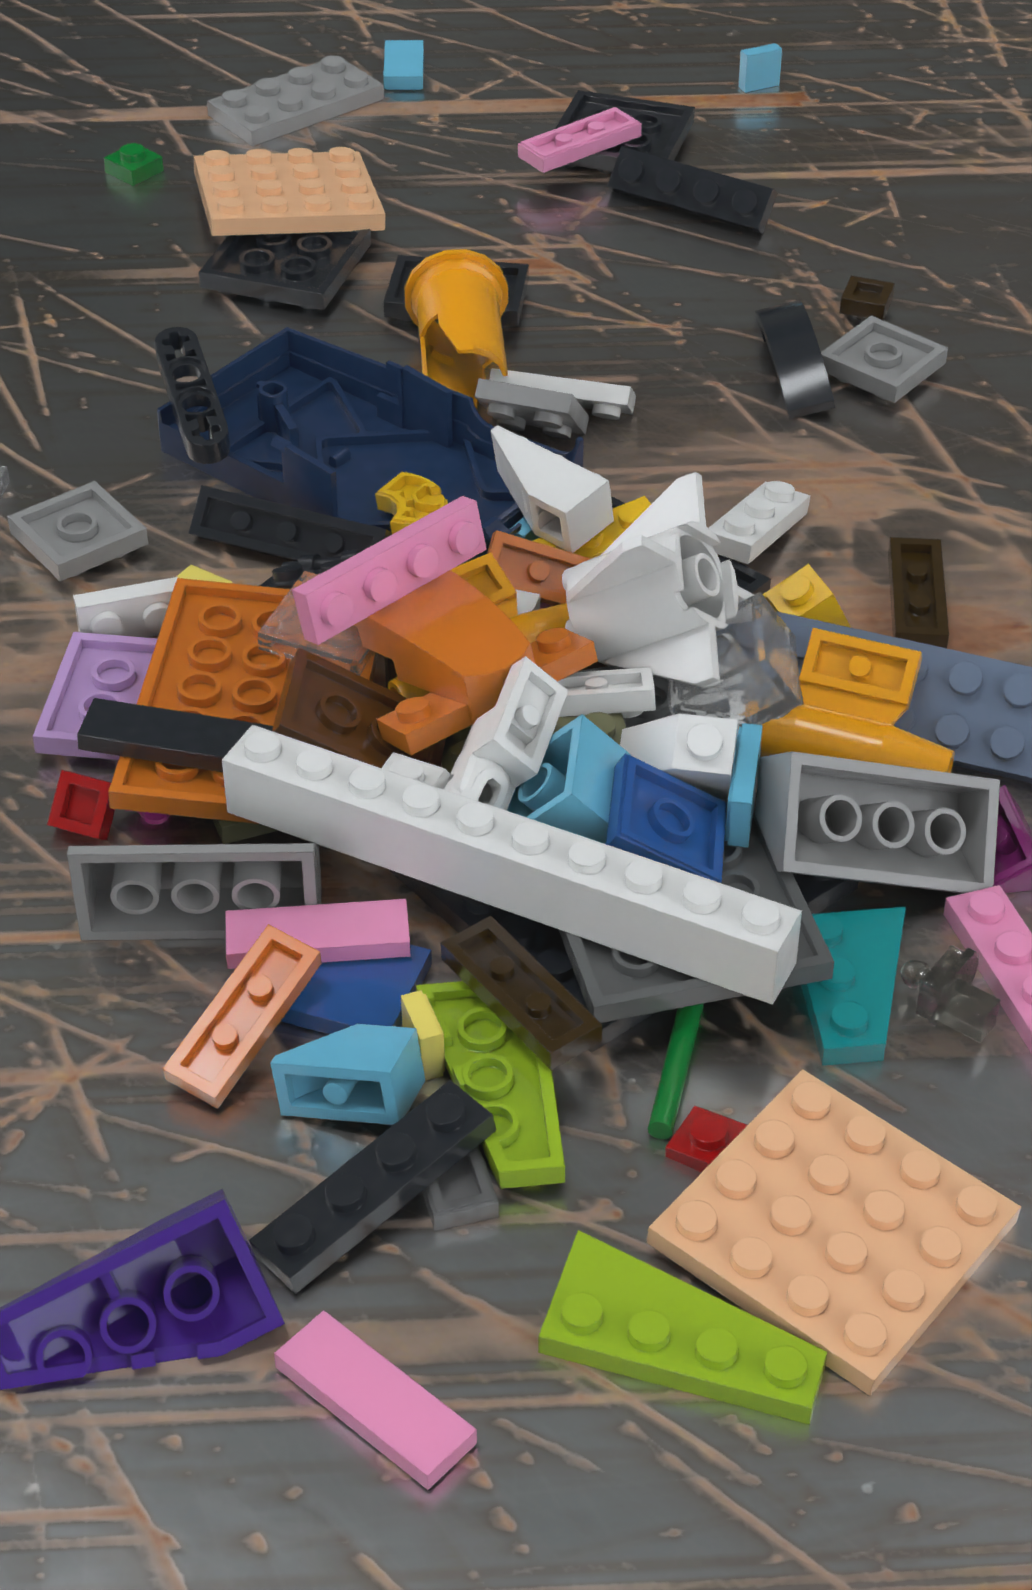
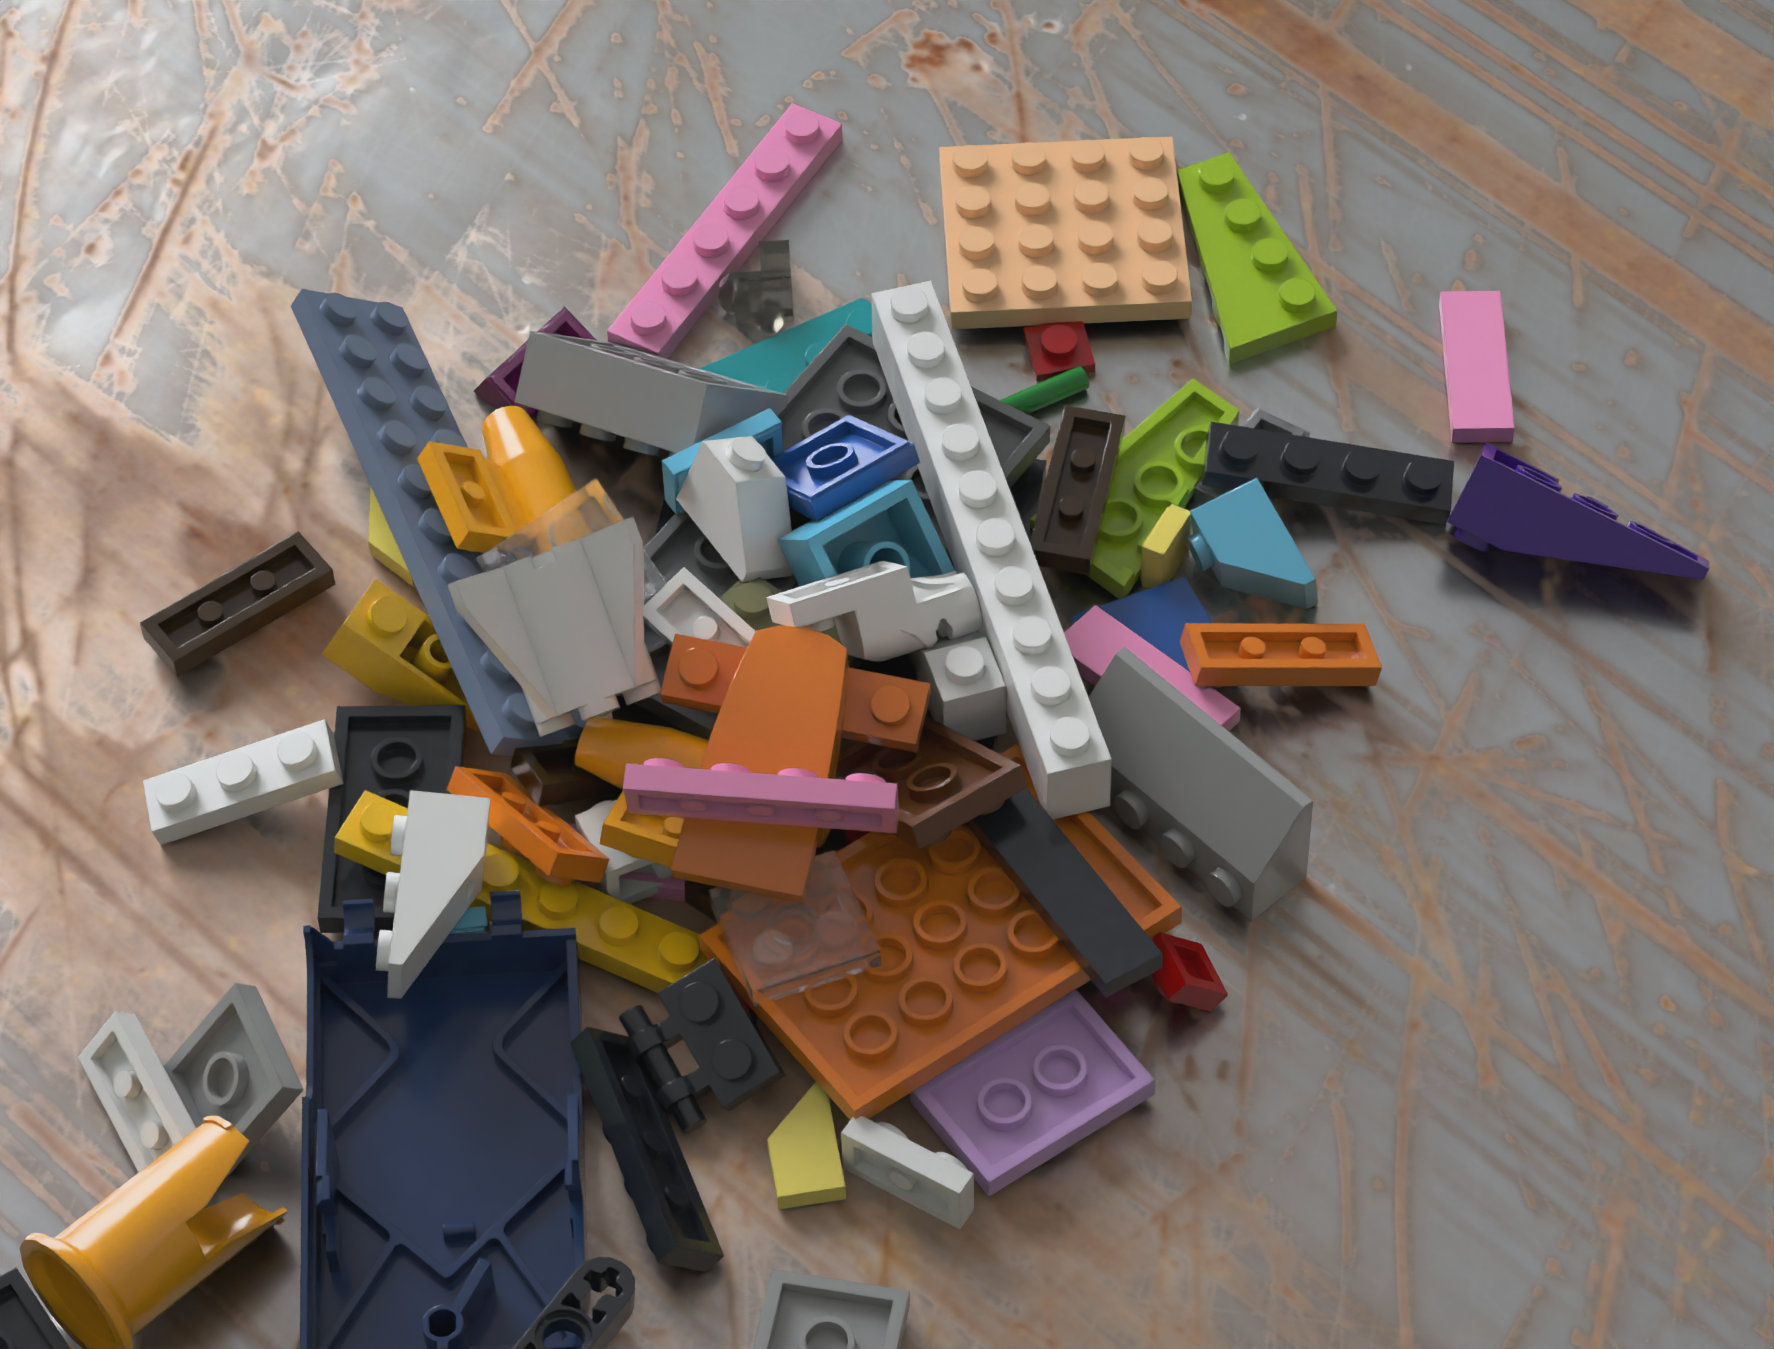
camera: 130 degrees left, 10 degrees up
yellow tile [375,472,448,534] -> none

